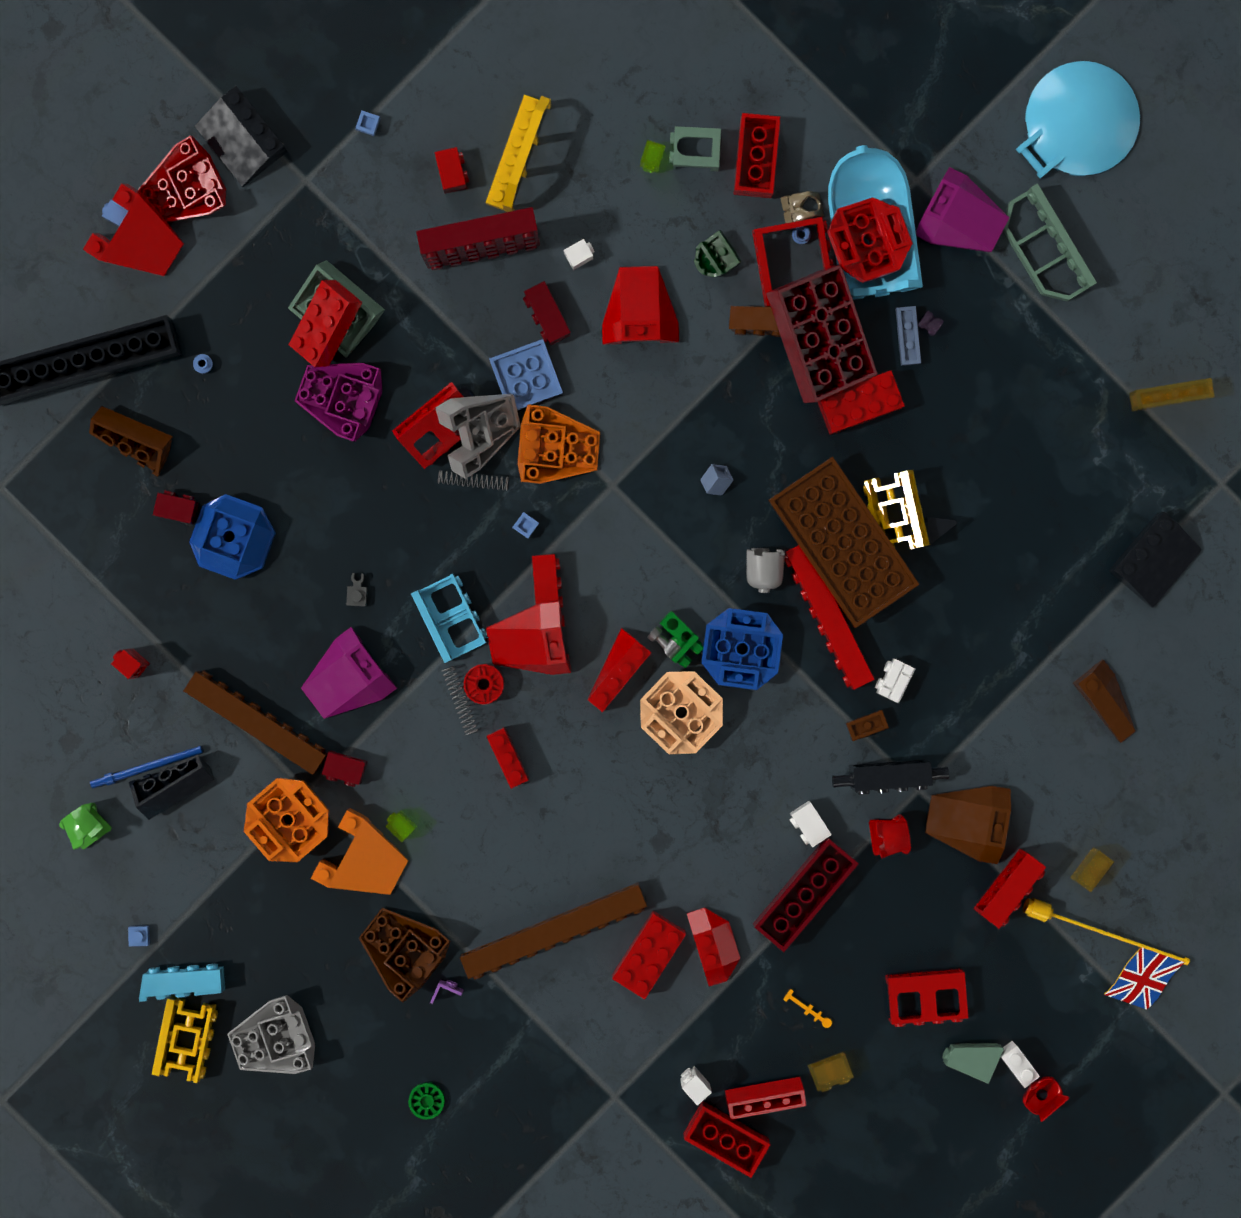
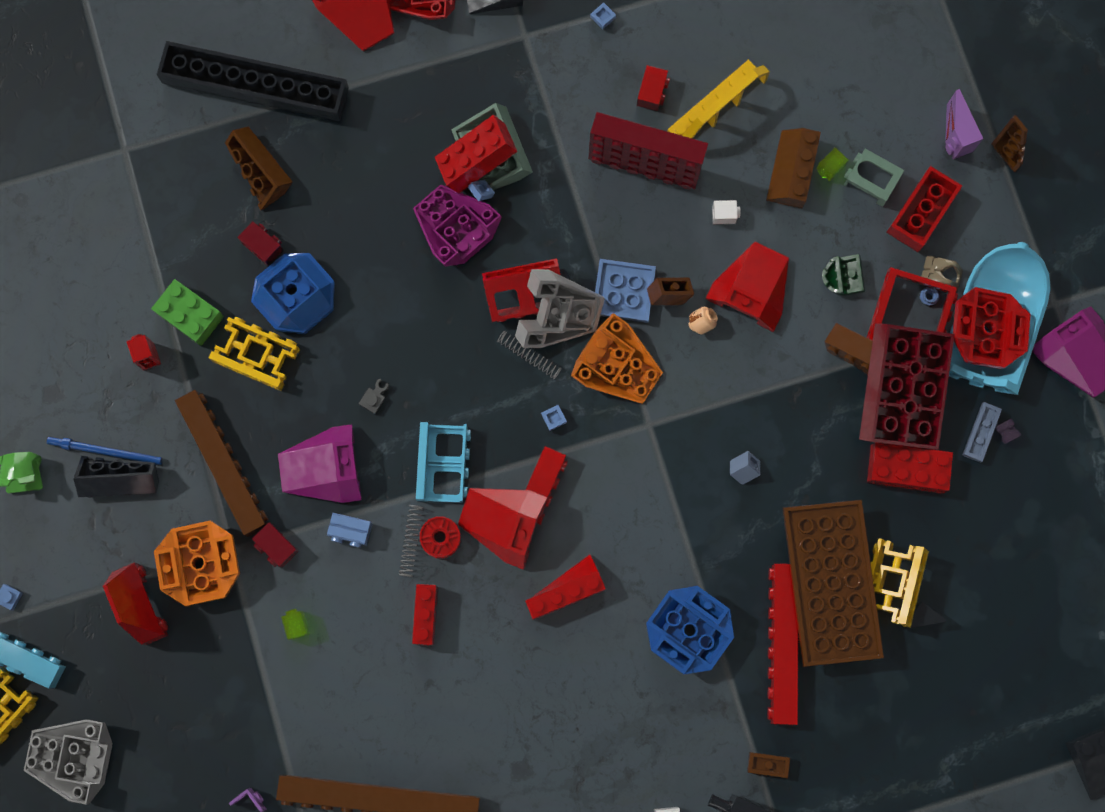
camera: 25 degrees right, 10 degrees down
medium blue plate [193,354,213,374] -> none
orange wedge [311,808,409,895] -> none
reddish brown wedge [359,908,451,1002] -> none
dark red brick [523,281,571,346] -> none
light nougat piece [640,671,723,754] -> none
green hips [647,611,703,668] -> none
light grey cylinder [746,548,785,593] -> none
white brick [875,659,915,703] -> none
none -> red wedge [103,562,168,645]
none -> bright green brick [151,279,224,346]
none -> yellow fence [209,317,300,391]
none -> medium blue brick [327,513,372,548]
none -> medium blue plate [468,179,495,201]
none -> reddish brown brick [647,277,694,305]
none -> light nougat head [689,306,718,335]
none -> reddish brown slope [766,128,821,209]
none -> medium lavender slope [945,89,983,160]
none -> reddish brown wedge [991,115,1028,172]

